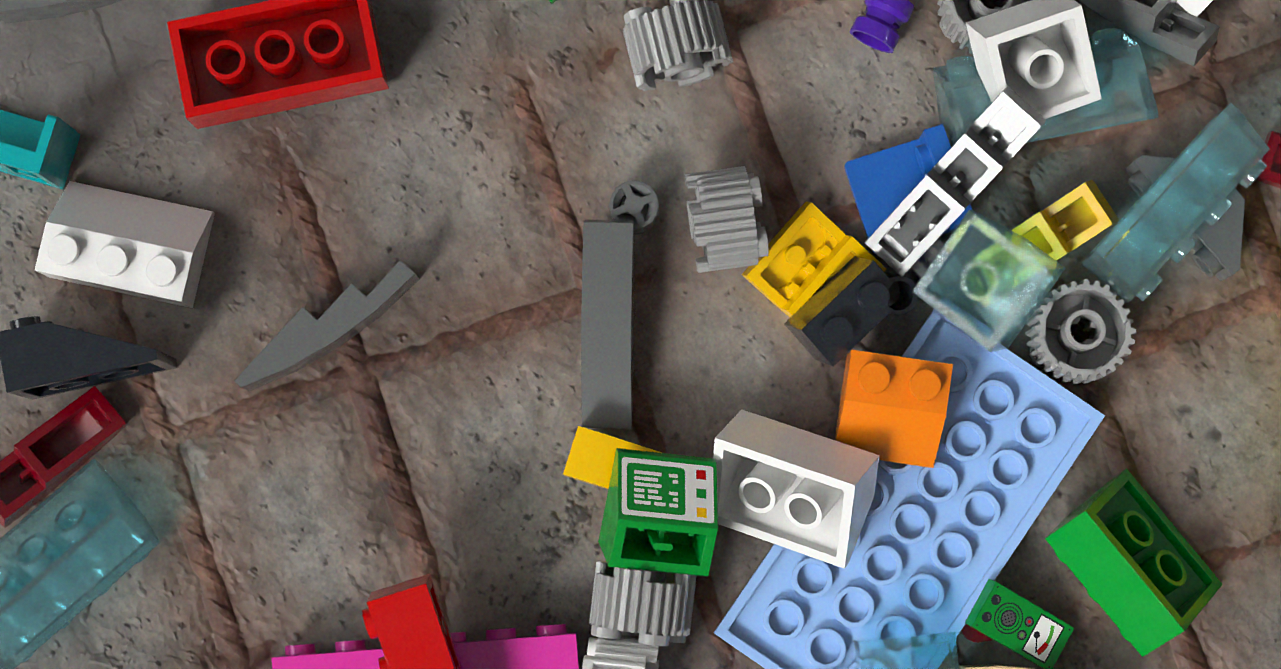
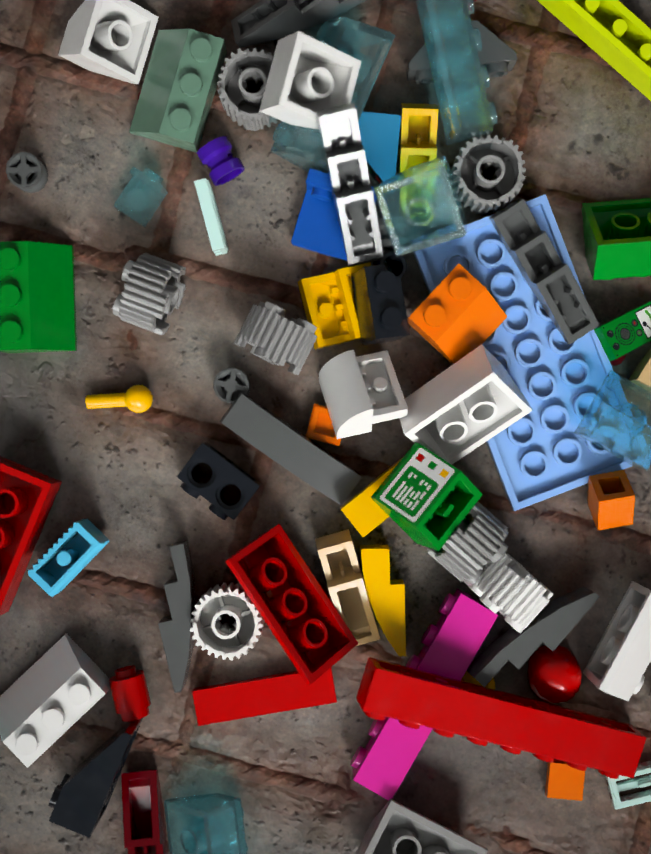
camera: 60 degrees left, 5 degrees up
none -> medium azure brick [28,519,110,597]
none -> yellow bar [85,385,153,413]
none -> red brick [109,665,151,722]
none -> black brick [177,442,262,520]
none -> white brick [190,582,265,661]
none -> red tile [192,667,337,726]
none -> light aqua tile [194,178,229,256]
none -> red slope [225,524,359,686]
none -> orange tile [306,403,341,446]
none -> tan slope [315,529,380,646]
none -> white brick [319,349,408,439]
none -> dark azure slope [358,111,401,194]
none -> yellow slope [360,545,406,656]
none -> dark grey slope [489,198,600,345]

